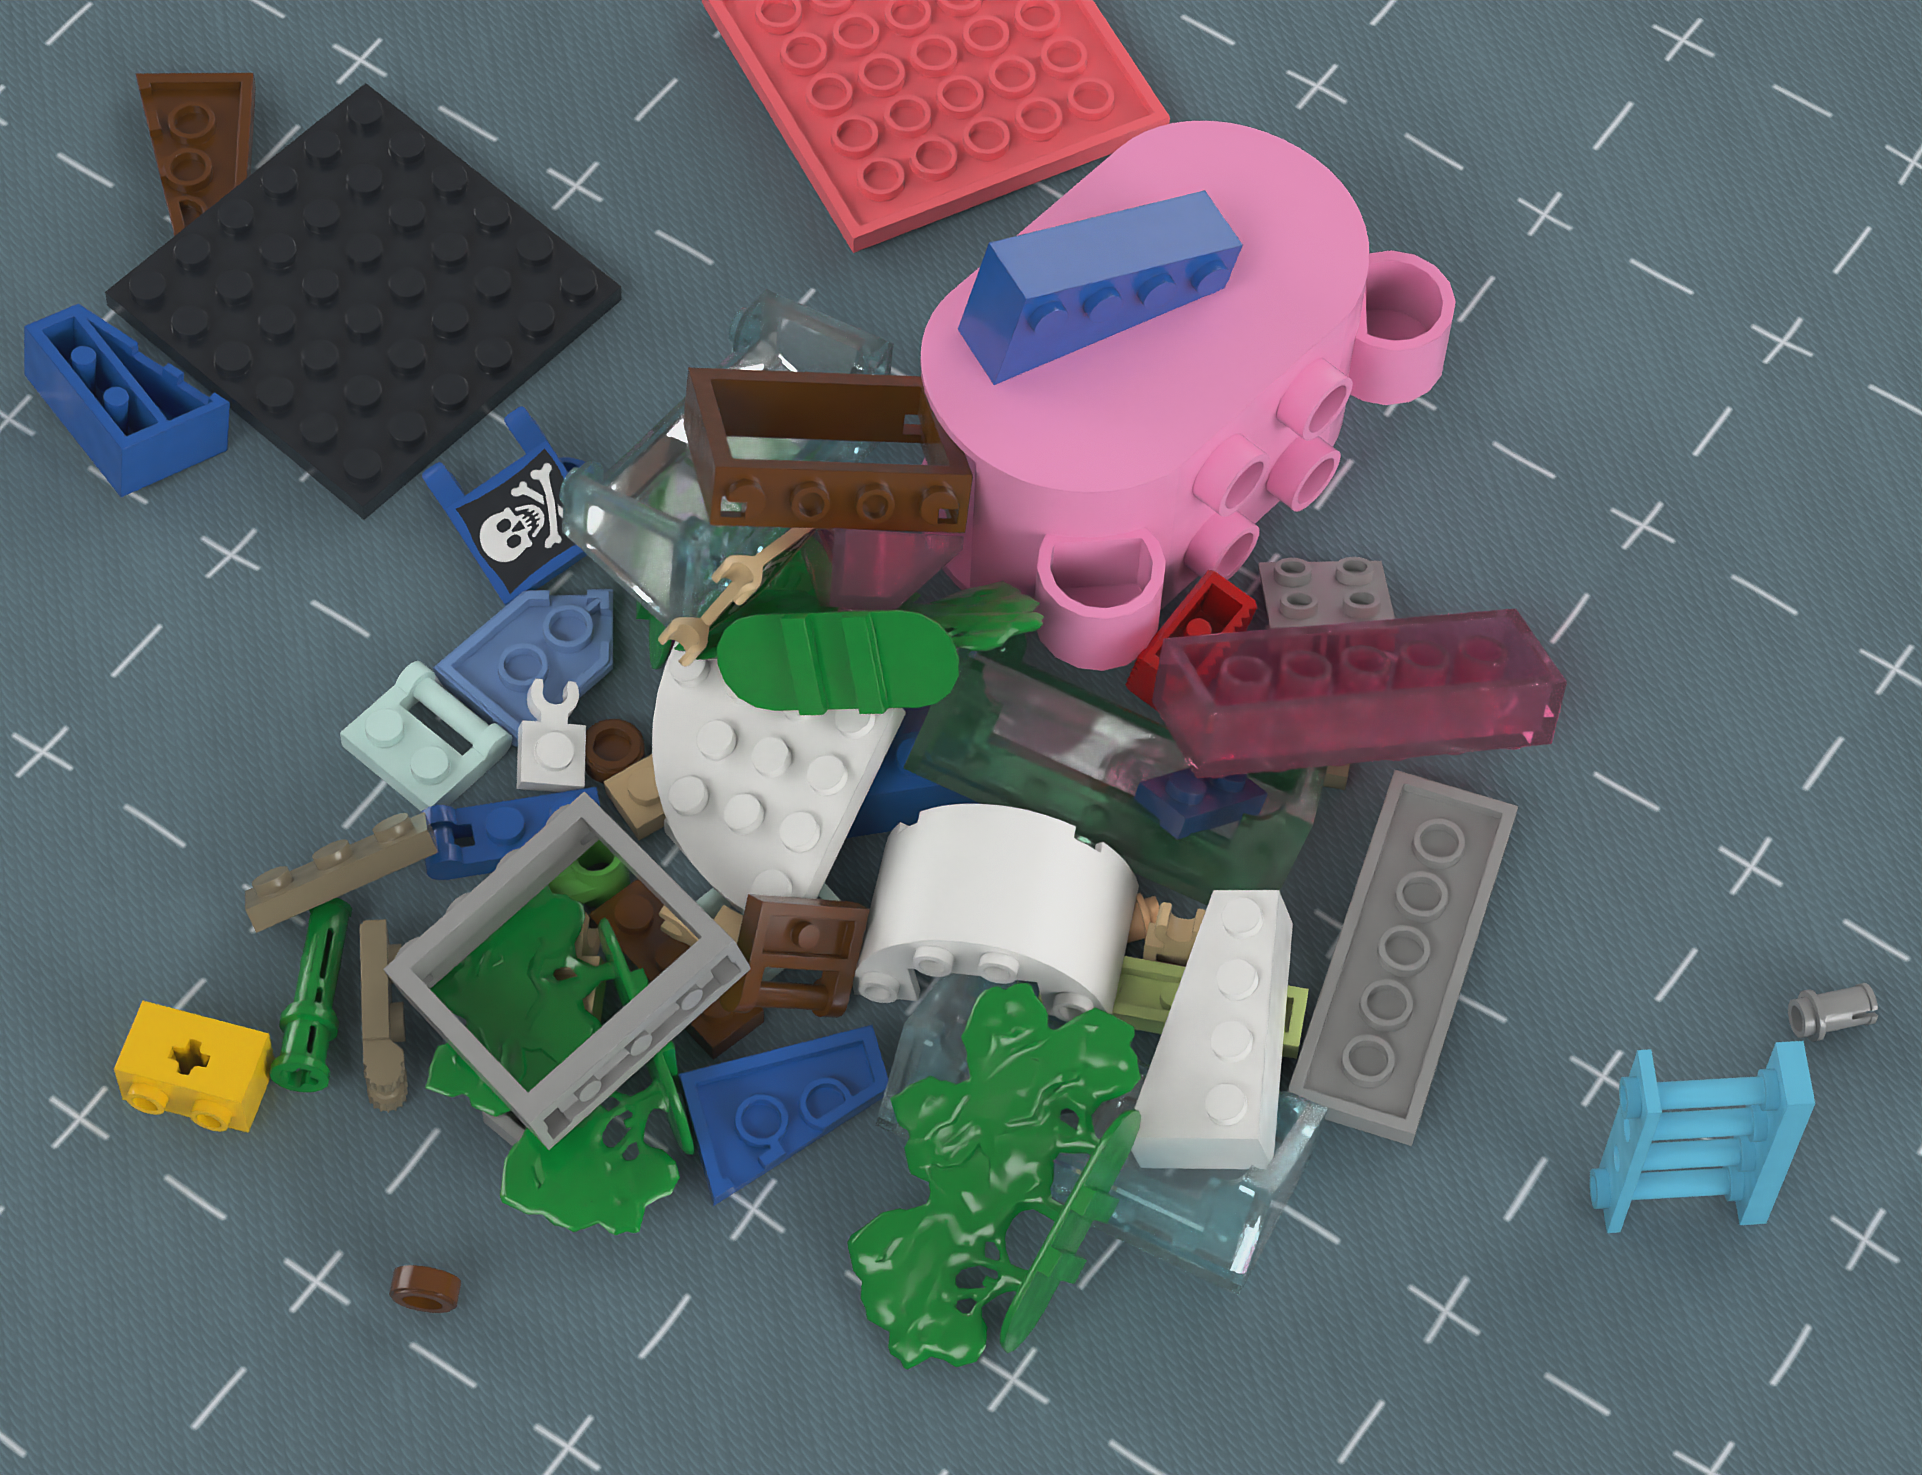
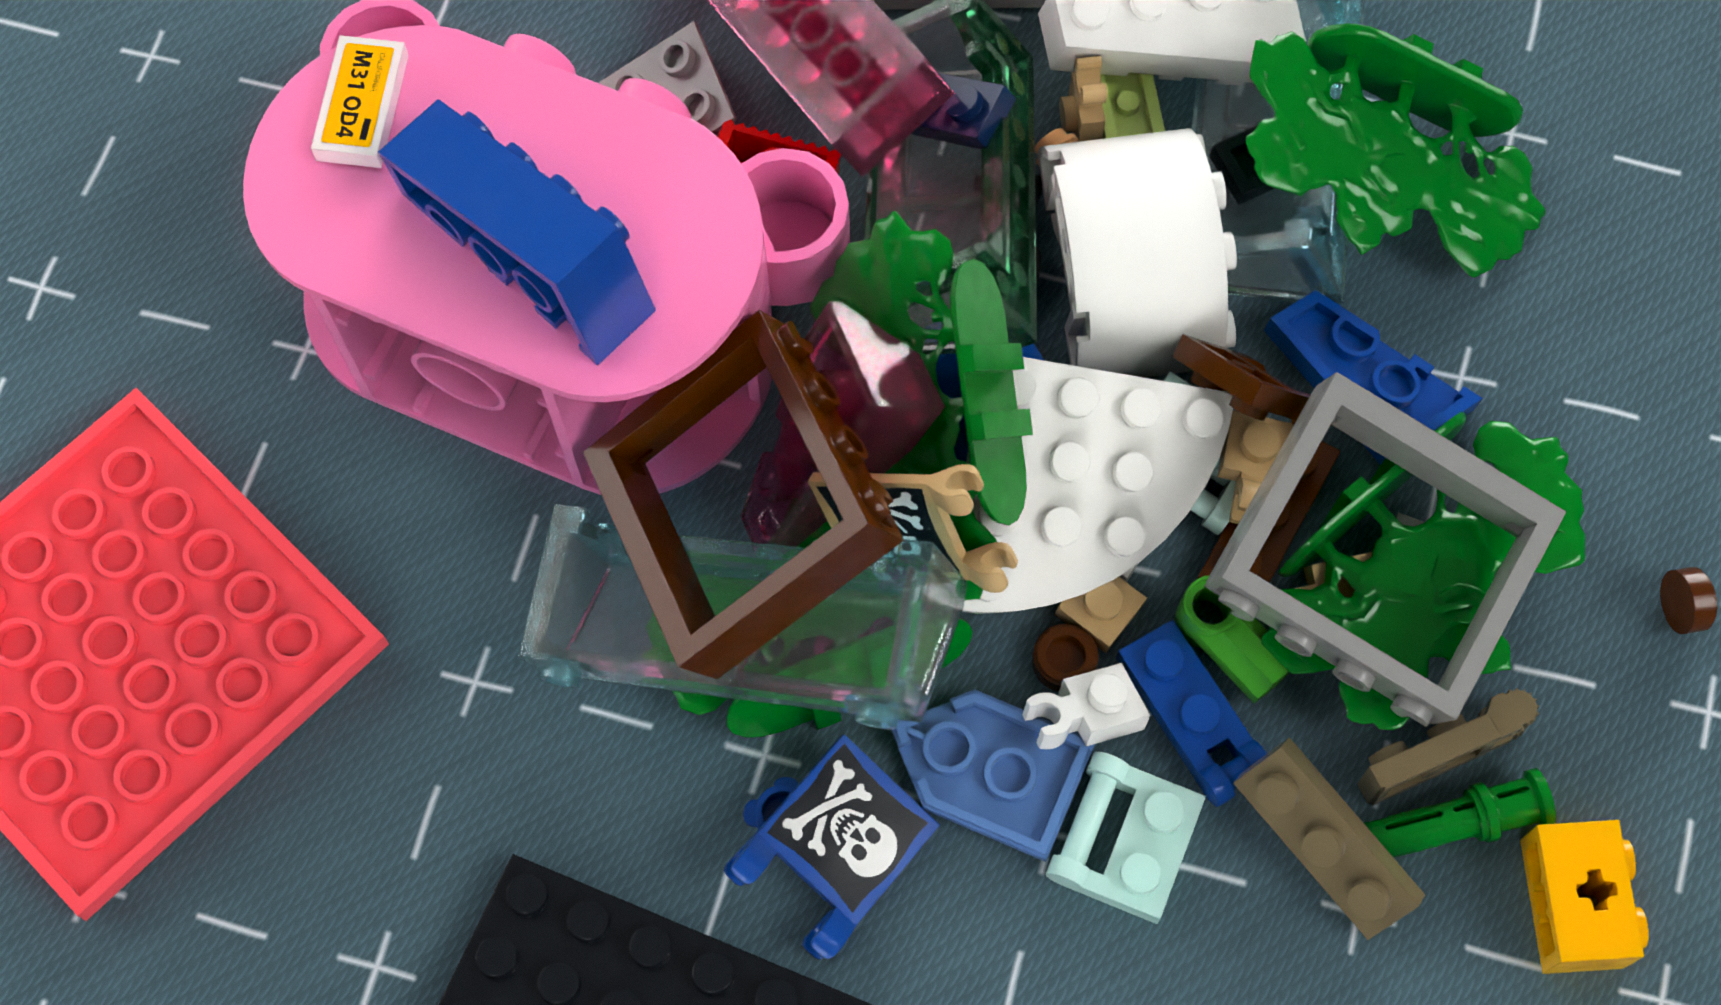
camera: 105 degrees left, 10 degrees up
none -> tile [311,35,409,168]

